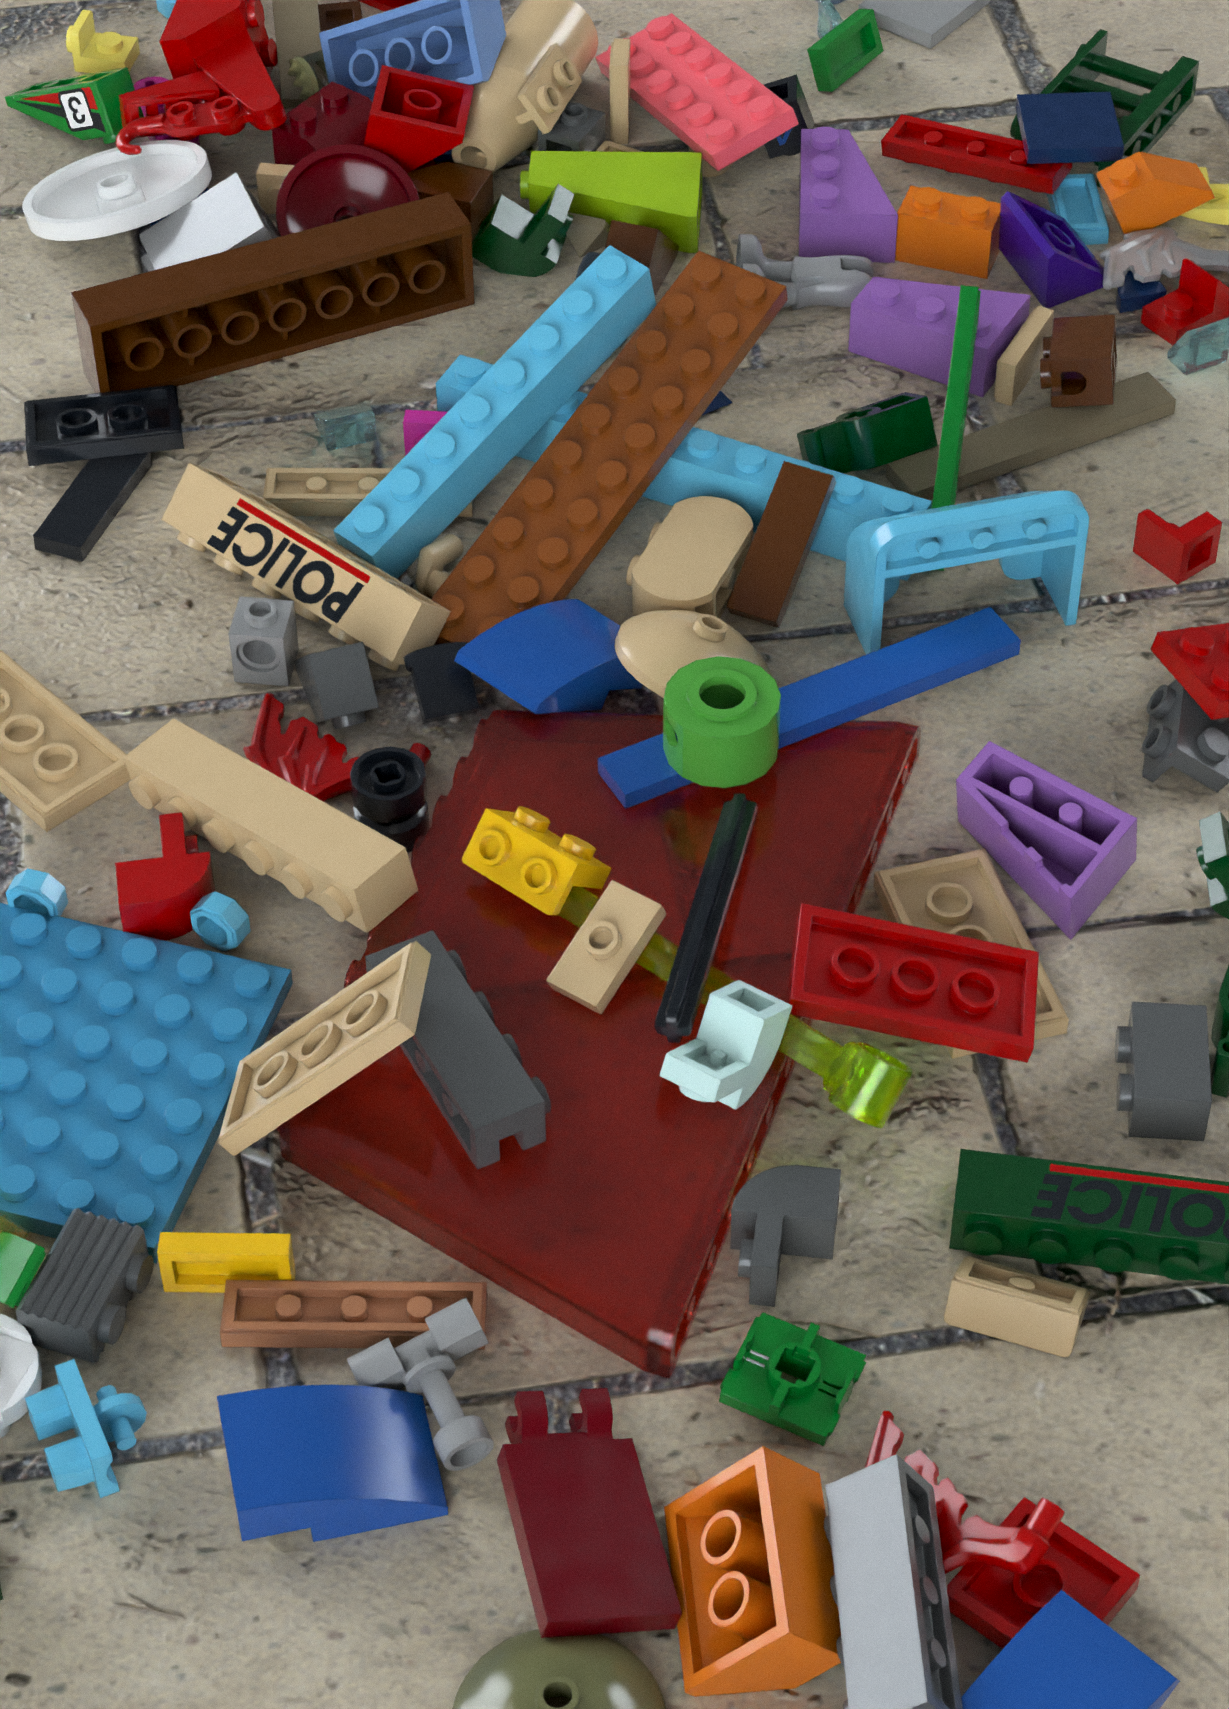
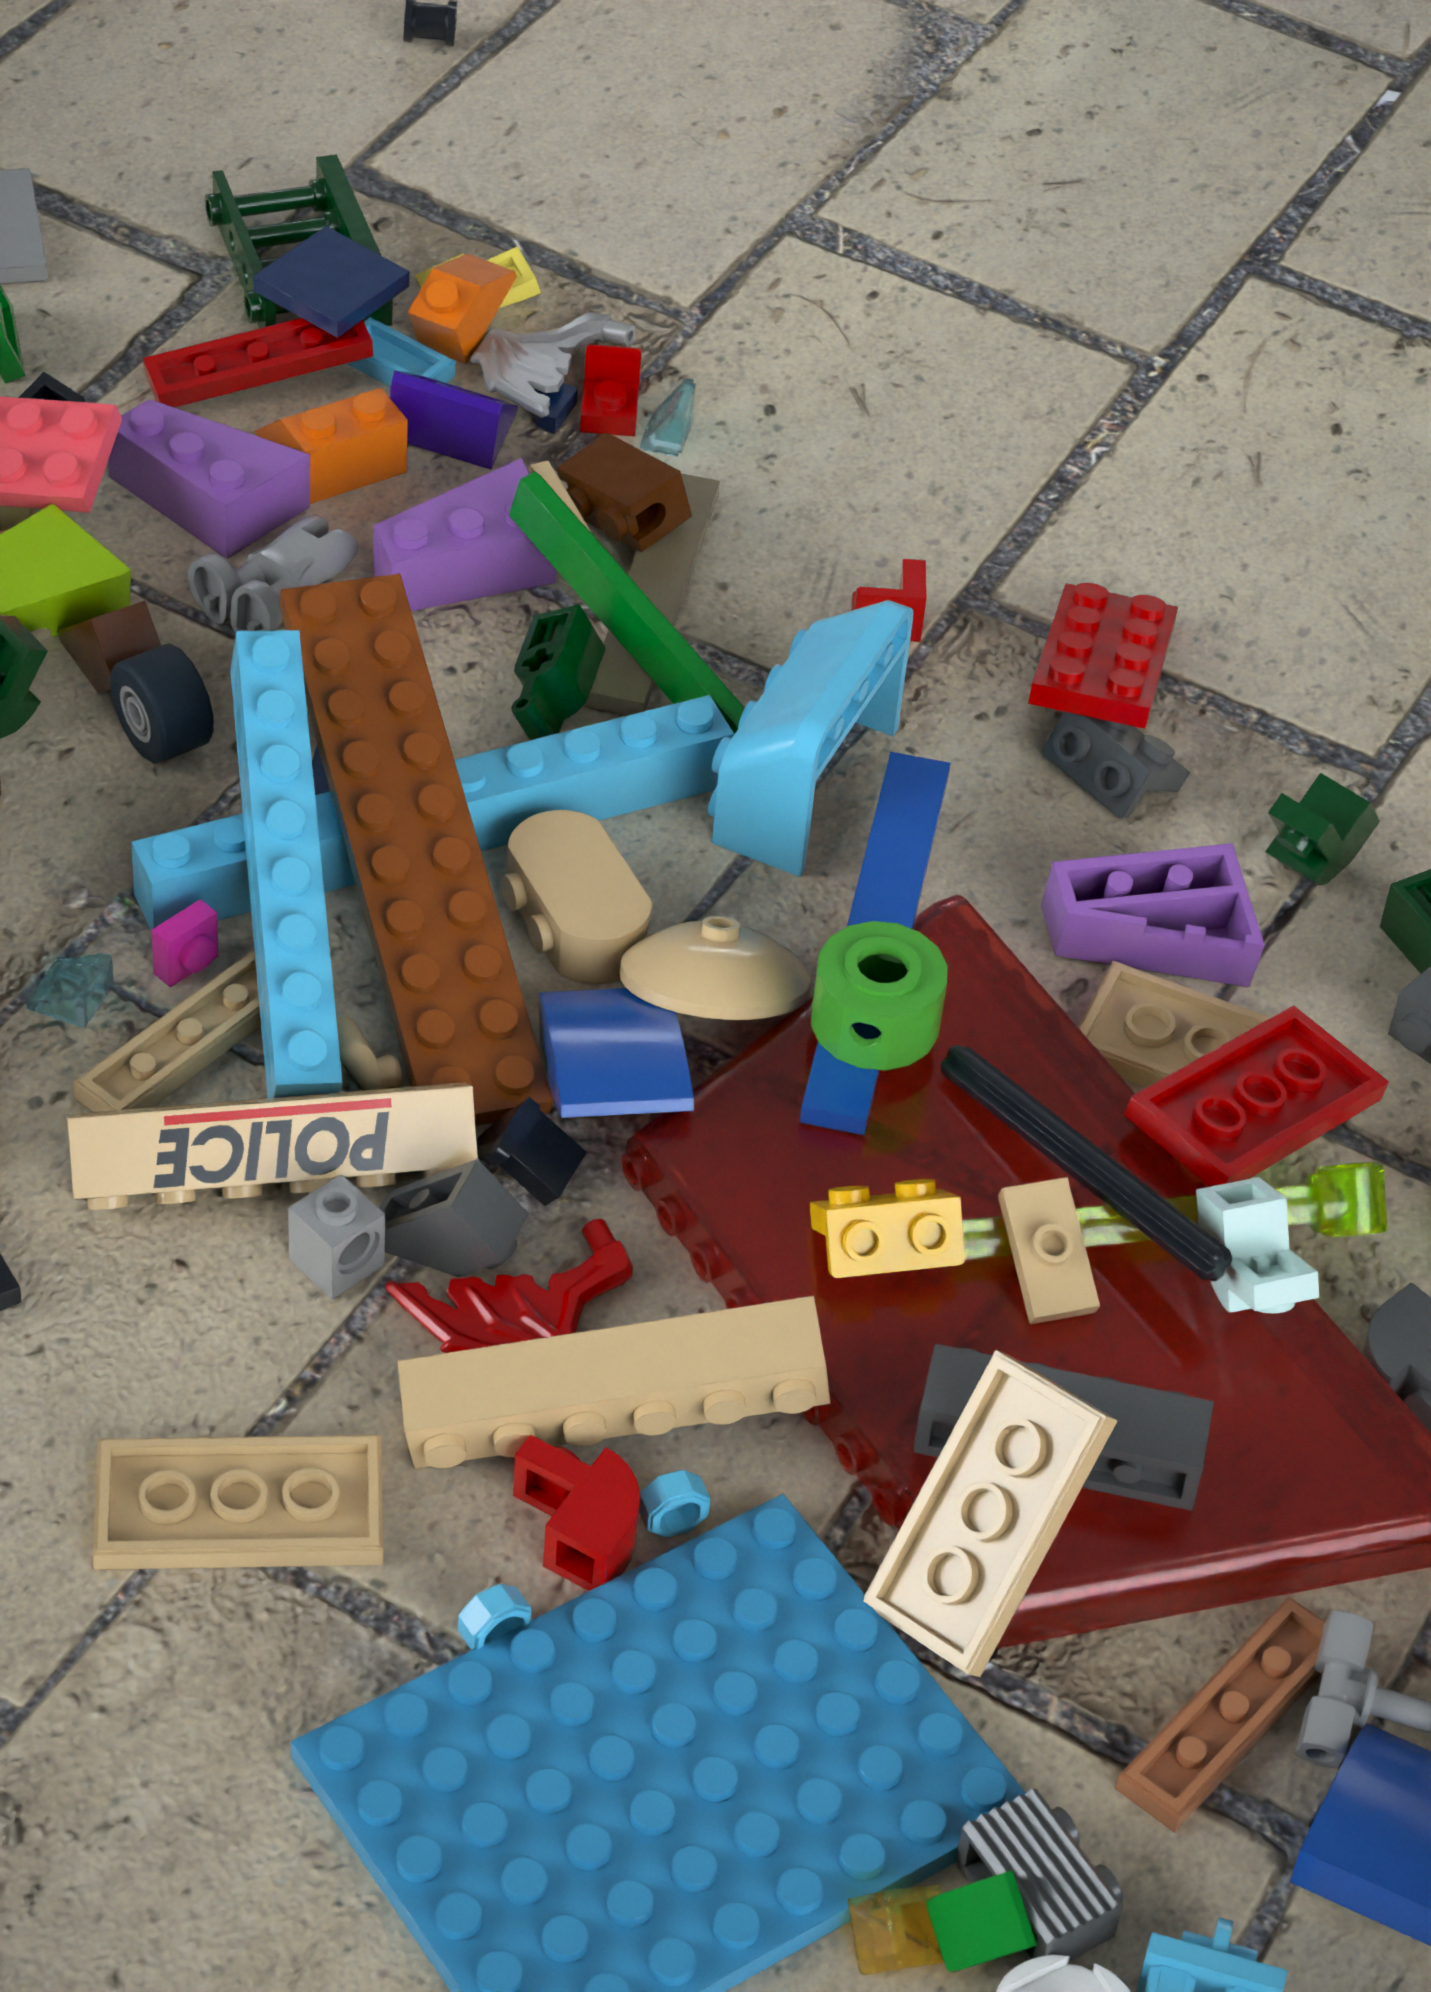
camera: 55 degrees left, 0 degrees up
yellow tile [157,1232,296,1293] -> none
black wheel [350,746,430,853] -> none
reddish brown tile [726,461,836,628] -> none

